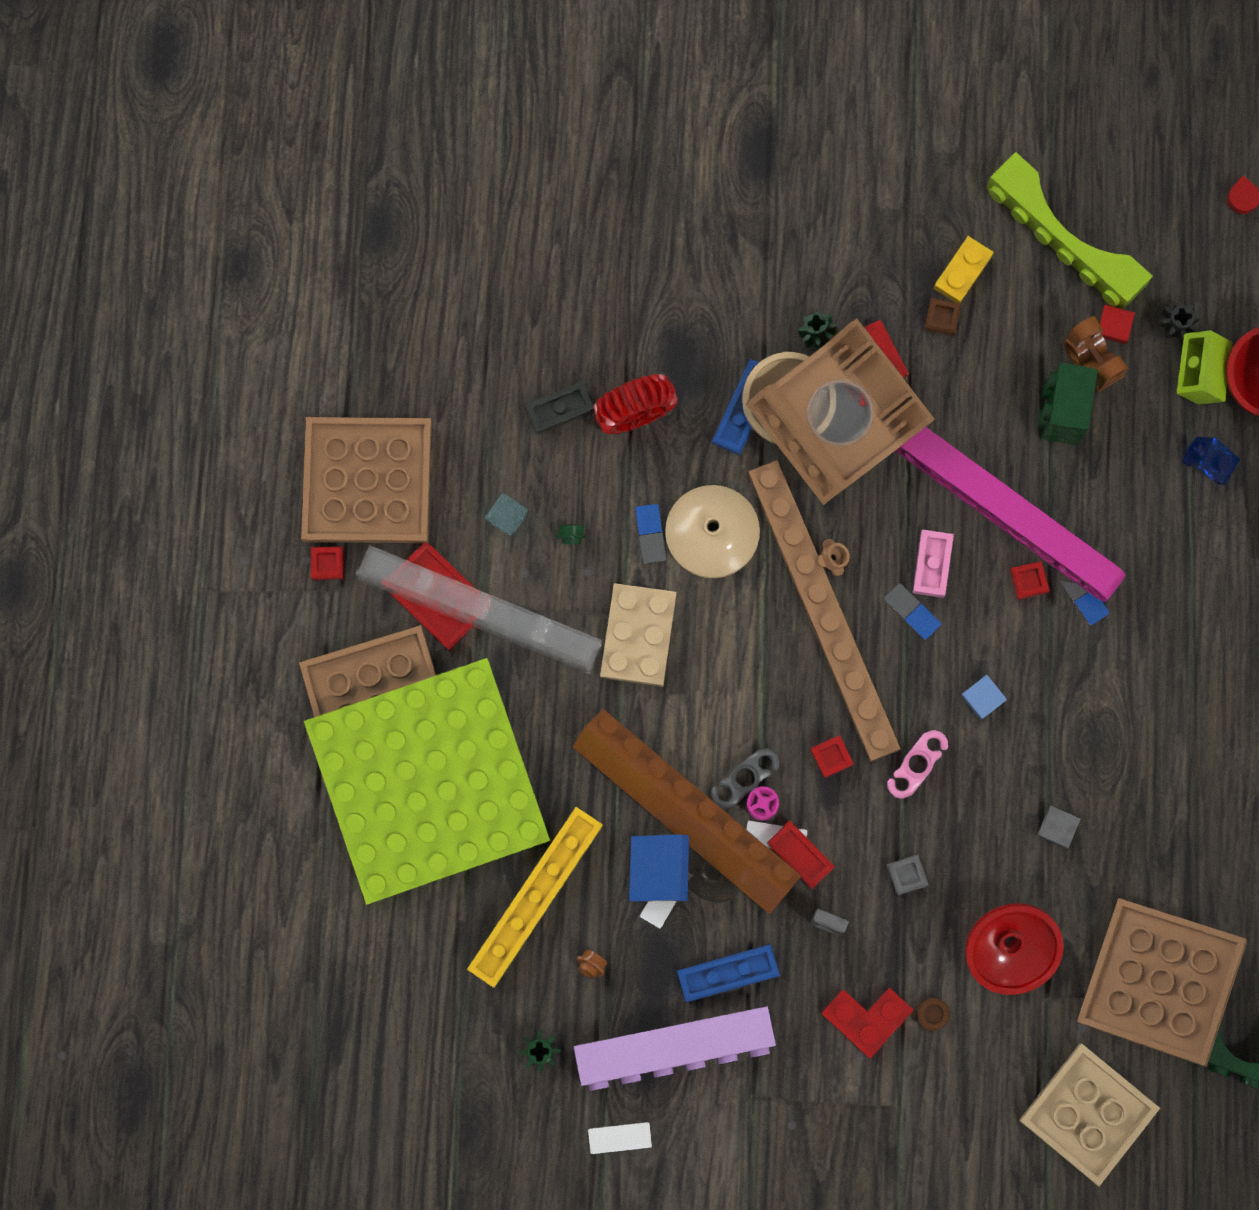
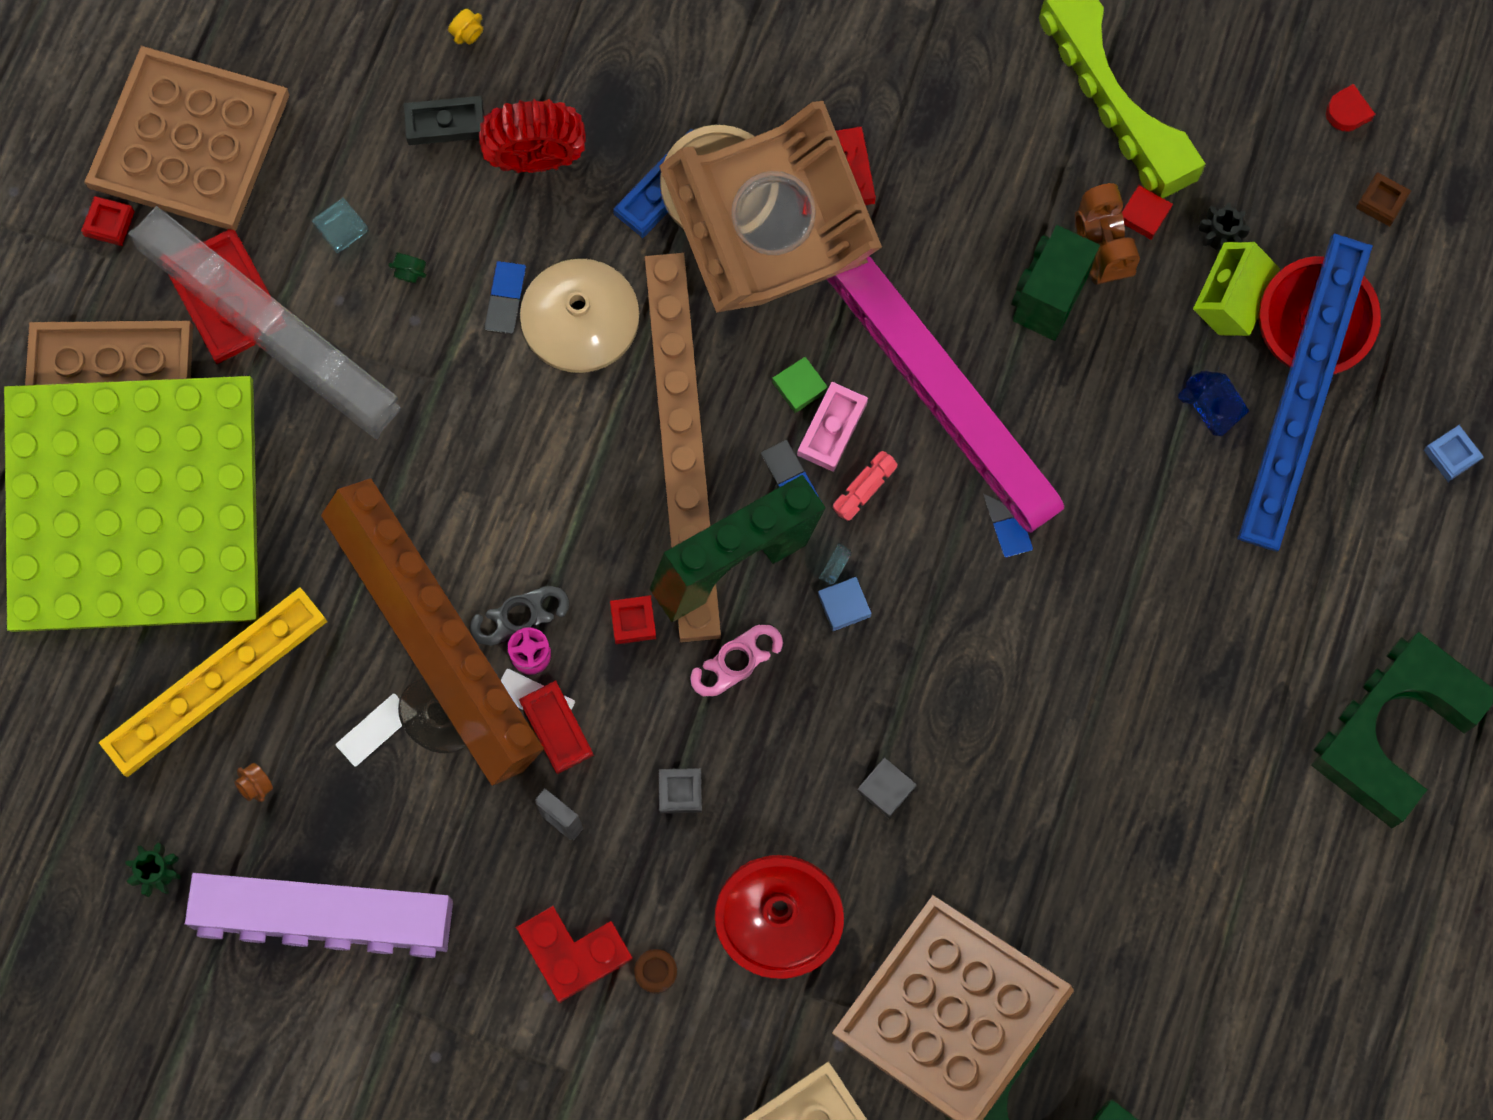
camera: 10 degrees right, 5 degrees down
white sticker [588,1122,652,1154] -> none
tan plate [600,583,677,687] -> none
blue tile [629,834,689,902] -> none
blue tile [677,944,780,1002] -> none
dark green gear [798,310,838,350] -> none
medium nougat plate [817,539,850,576] -> none
reddish brown tile [924,298,961,336] -> none
yellow plate [933,236,994,303] -> none
red tile [1010,561,1050,600] -> none
none -> yellow plate [448,8,483,45]
none -> dark green arch [650,474,826,622]
none -> bright green tile [772,357,828,413]
none -> clear light blue tile [818,543,852,585]
none -> coral axle [832,451,898,521]

